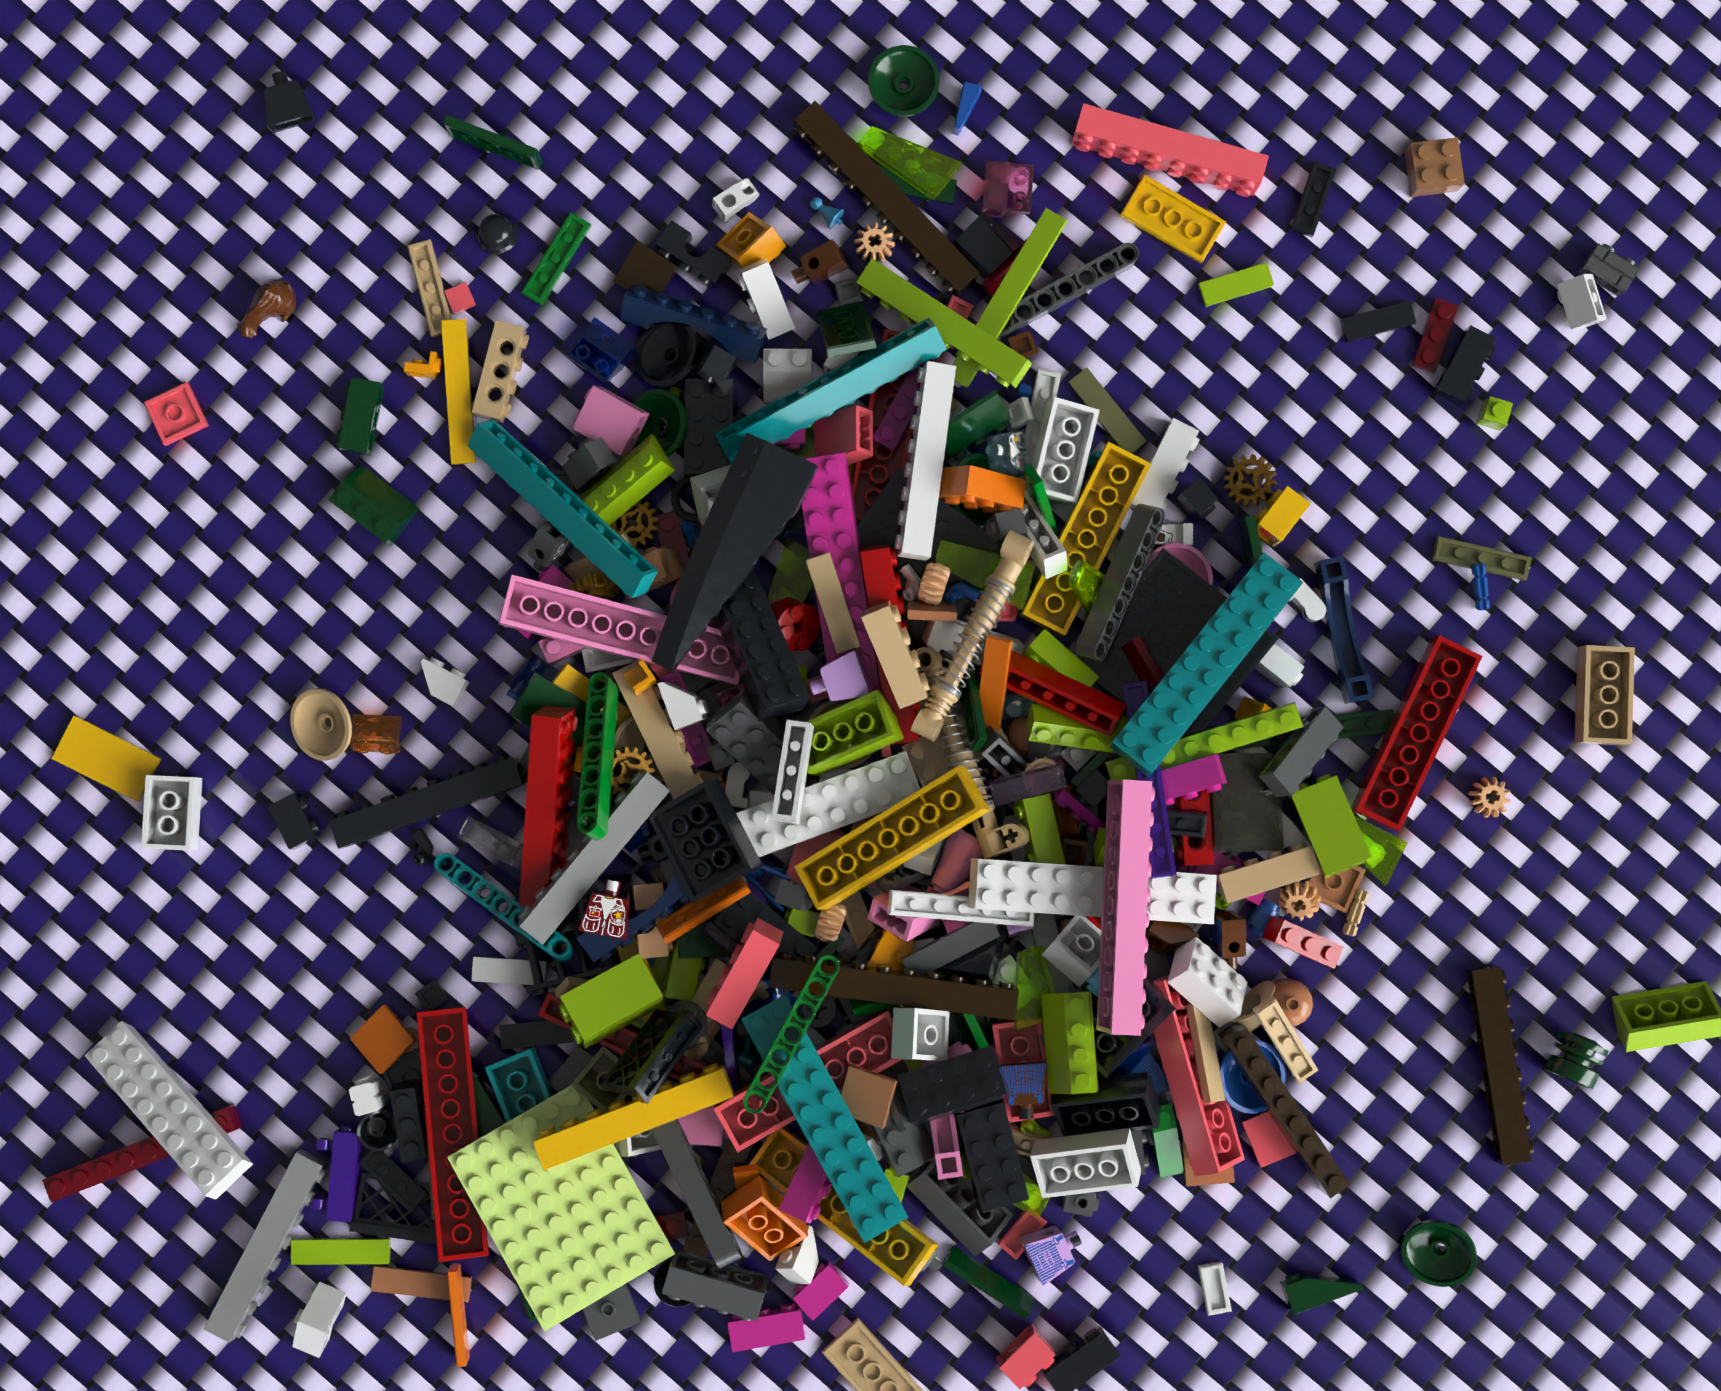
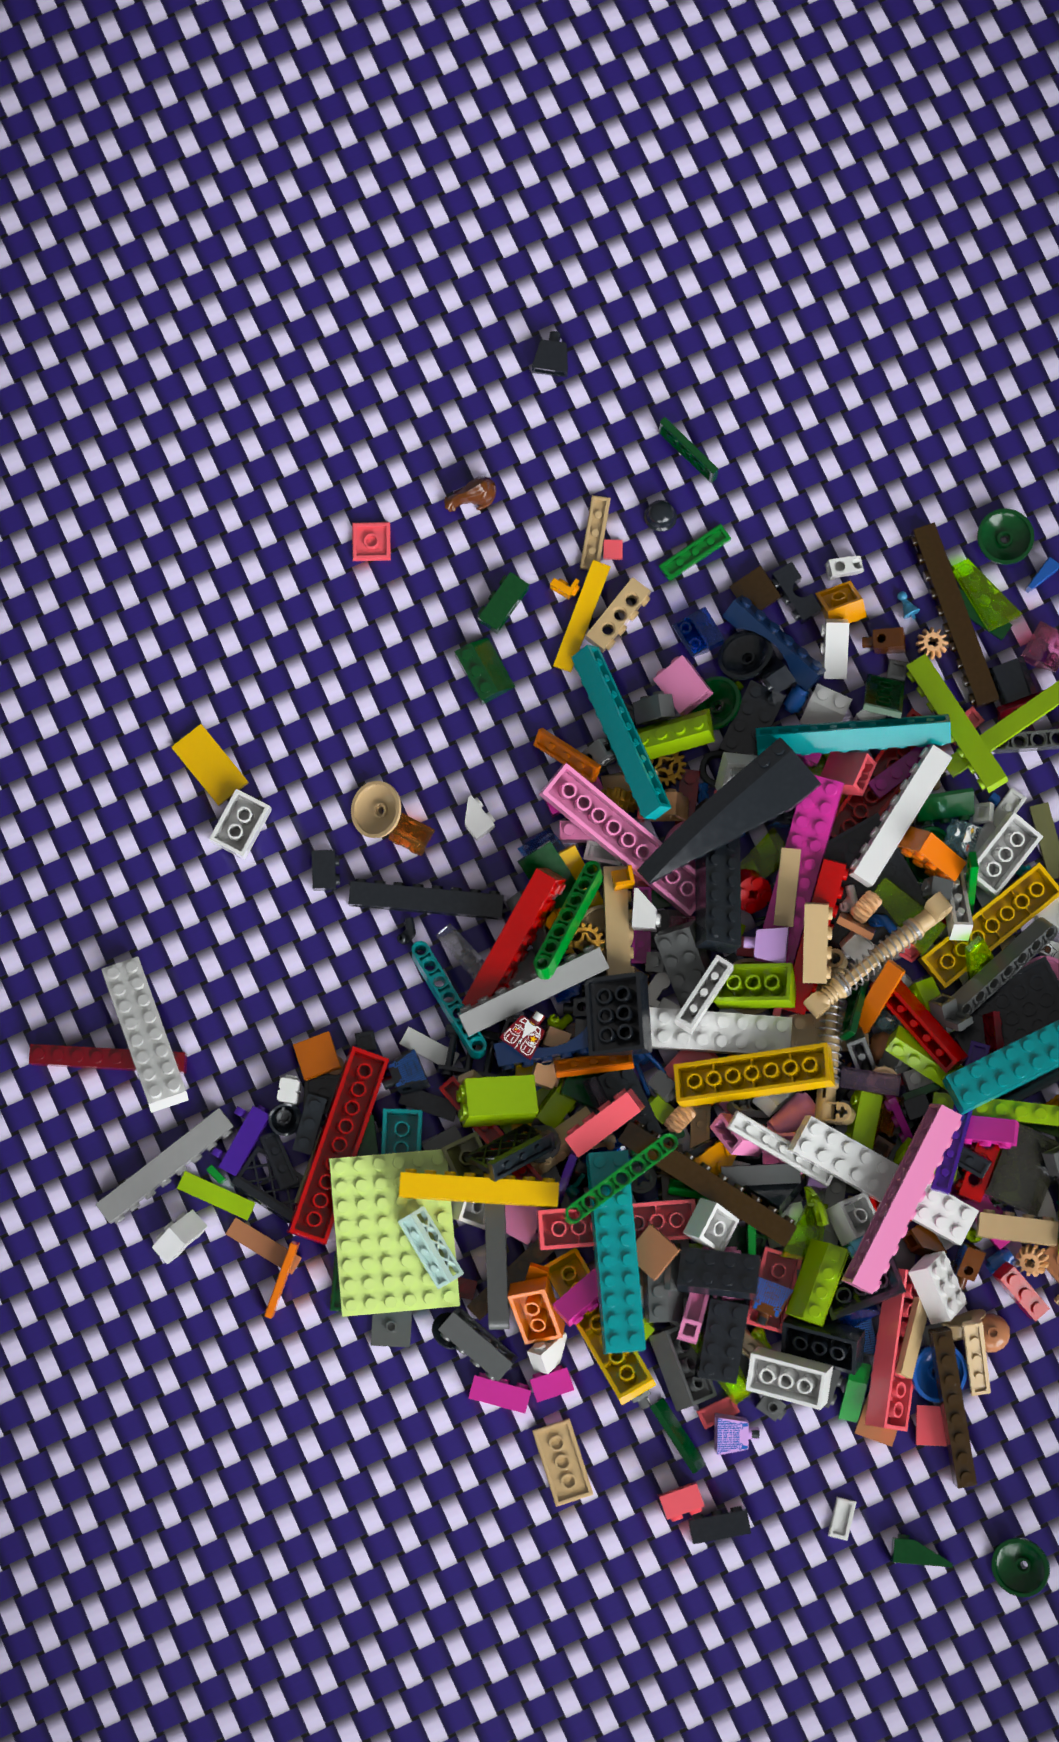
camera: 30 degrees right, 5 degrees down
reddish brown plate [1007,330,1038,358] -> none
none -> green tile [207,1165,227,1184]
none -> black torso [382,1049,431,1095]
none -> light aqua fence [398,1206,464,1289]
none -> orange tile [533,728,602,783]
none -> lime arm [547,1014,573,1030]
none -> blue brick [783,684,810,714]
none -> lime brick [804,1186,830,1226]
none -> dark grey brick [929,993,973,1033]

